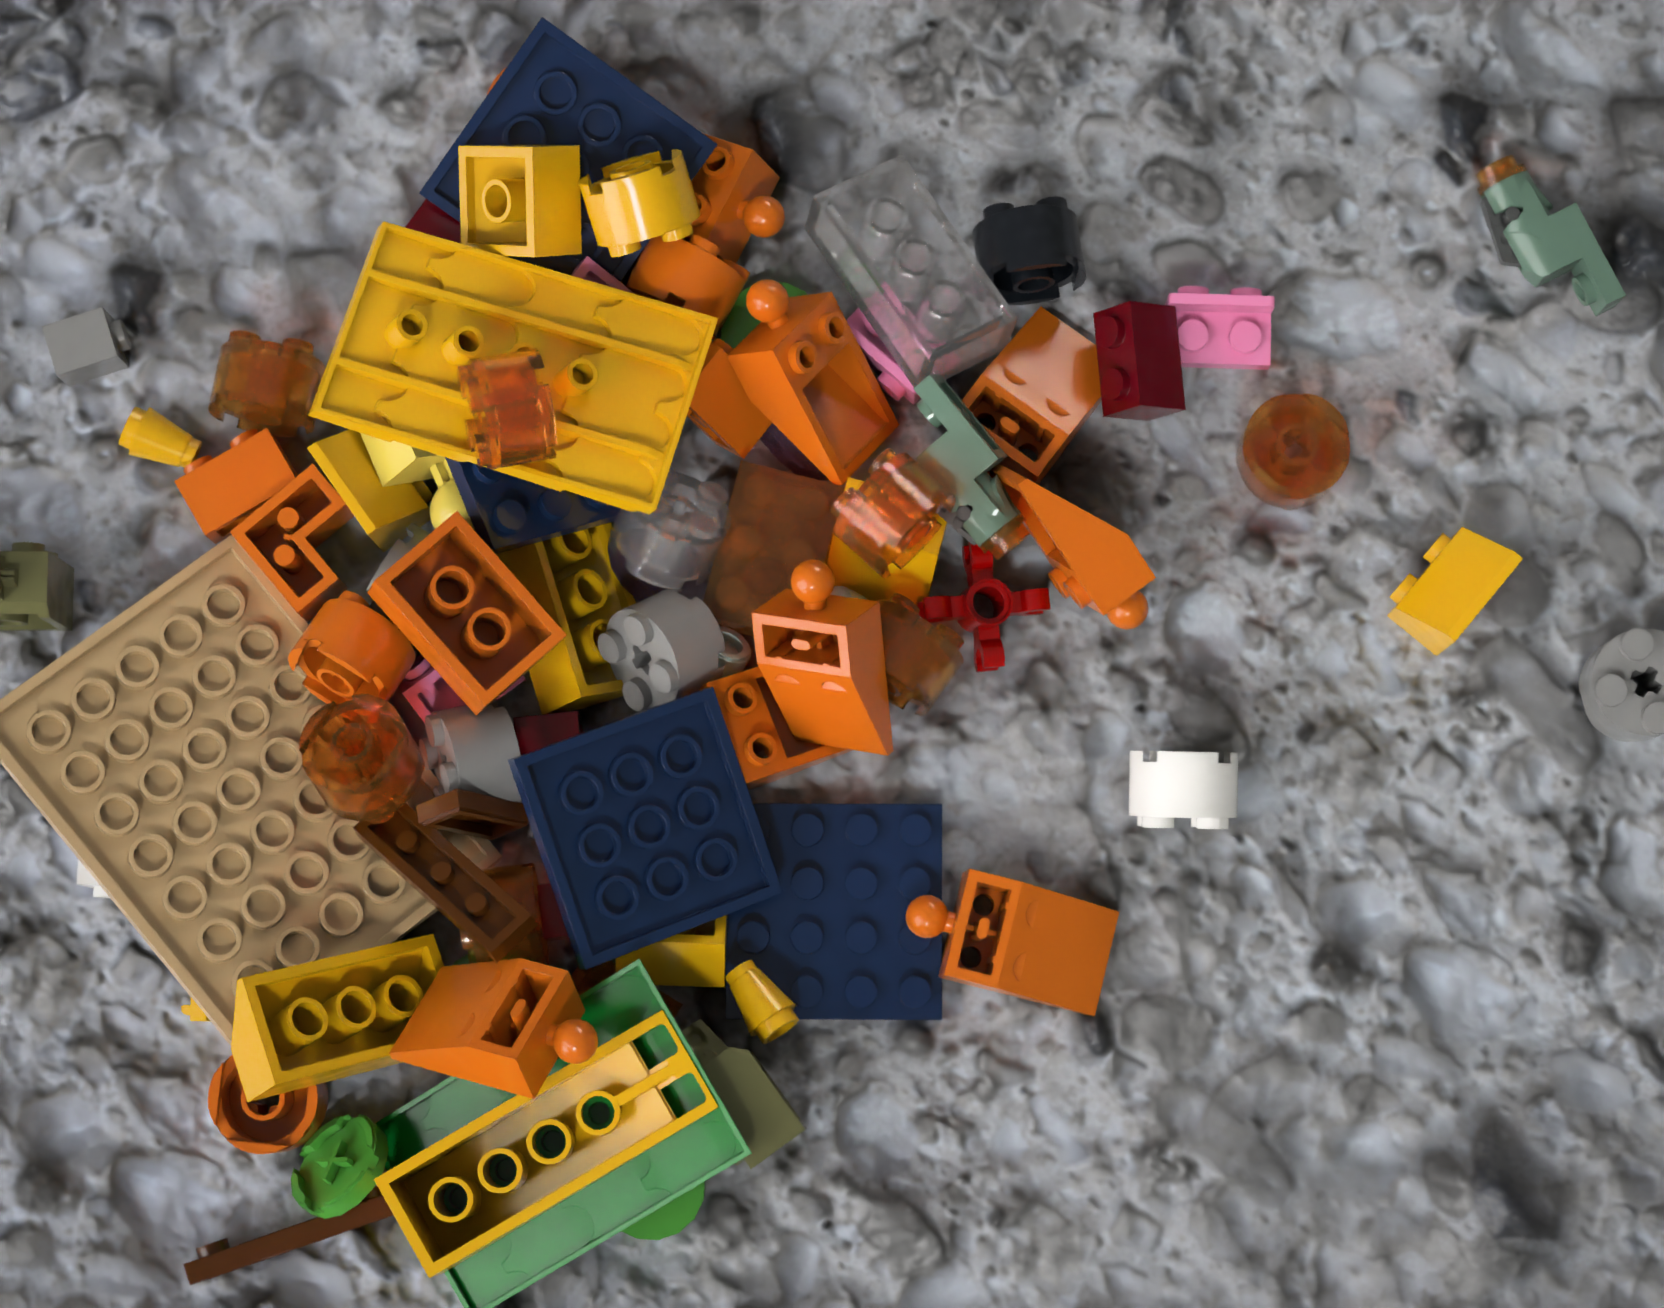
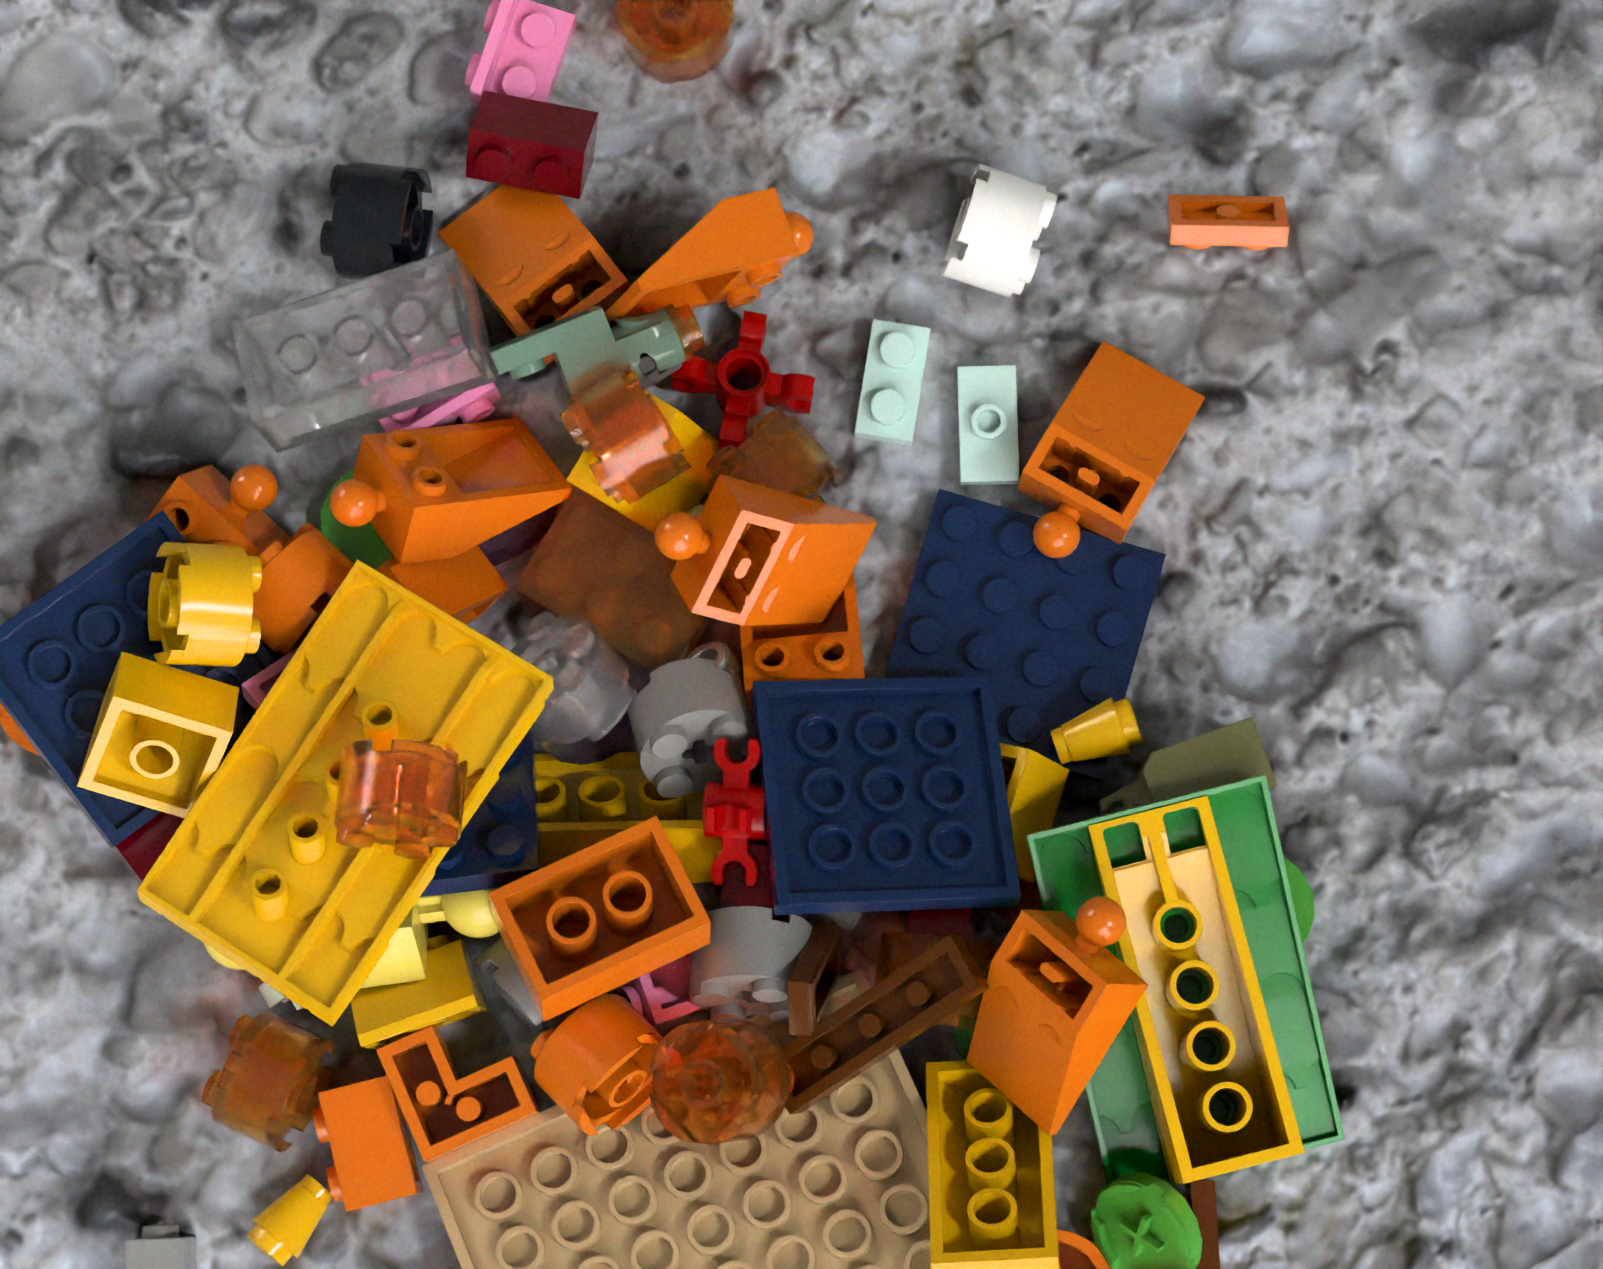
camera: 75 degrees left, 0 degrees up
none -> red pin [703,736,766,886]
none -> light aqua plate [854,319,931,446]
none -> light aqua plate [957,365,1019,485]
none -> orange plate [1166,194,1289,250]

